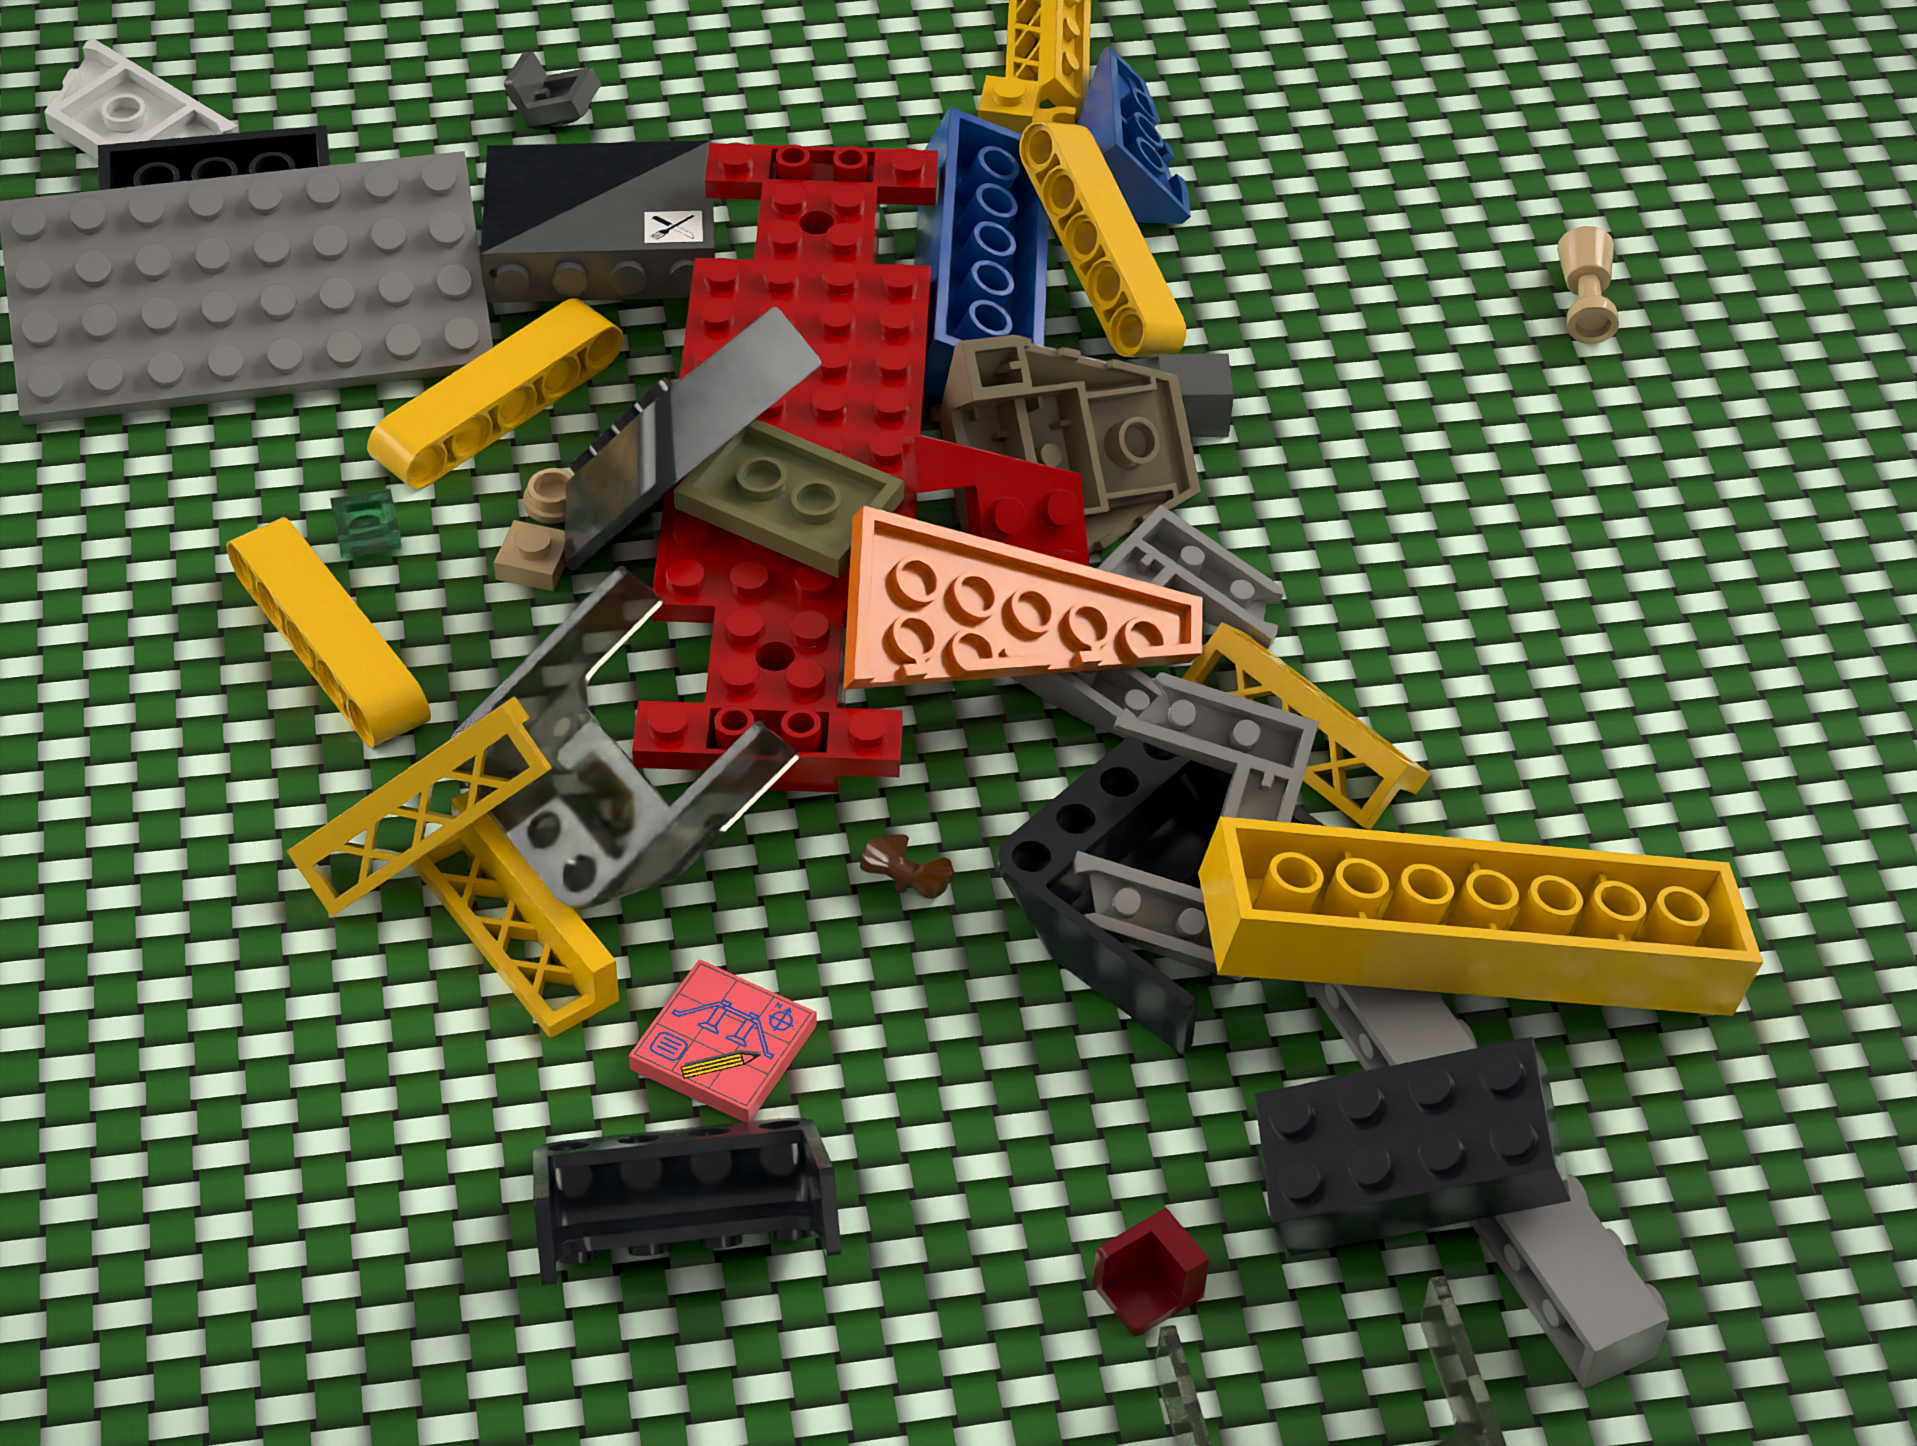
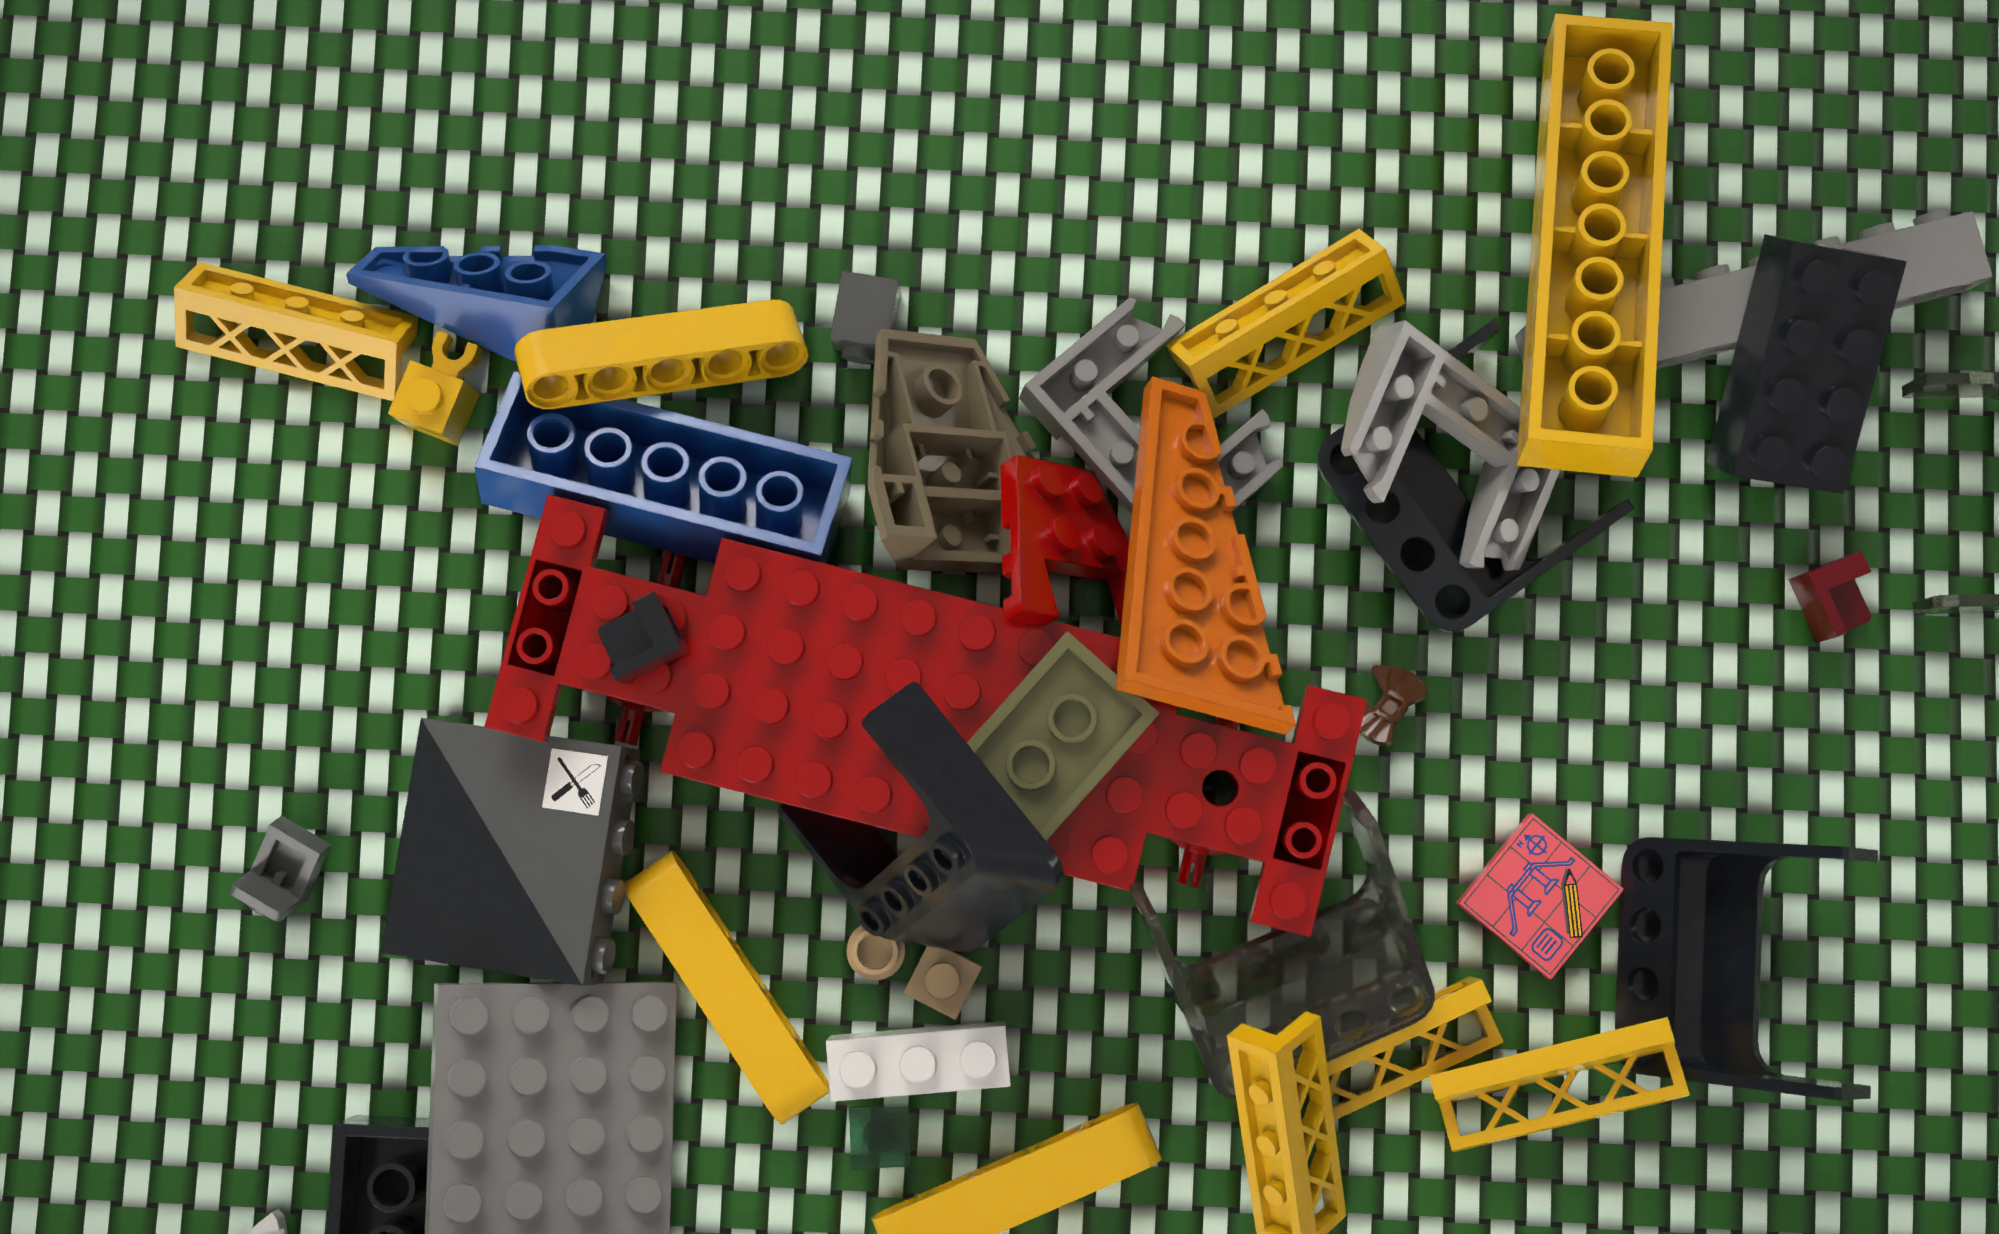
camera: 75 degrees left, 35 degrees up
none -> black panel [598,591,690,684]
none -> white brick [826,1020,1011,1102]
none -> yellow fence [1429,1017,1690,1152]

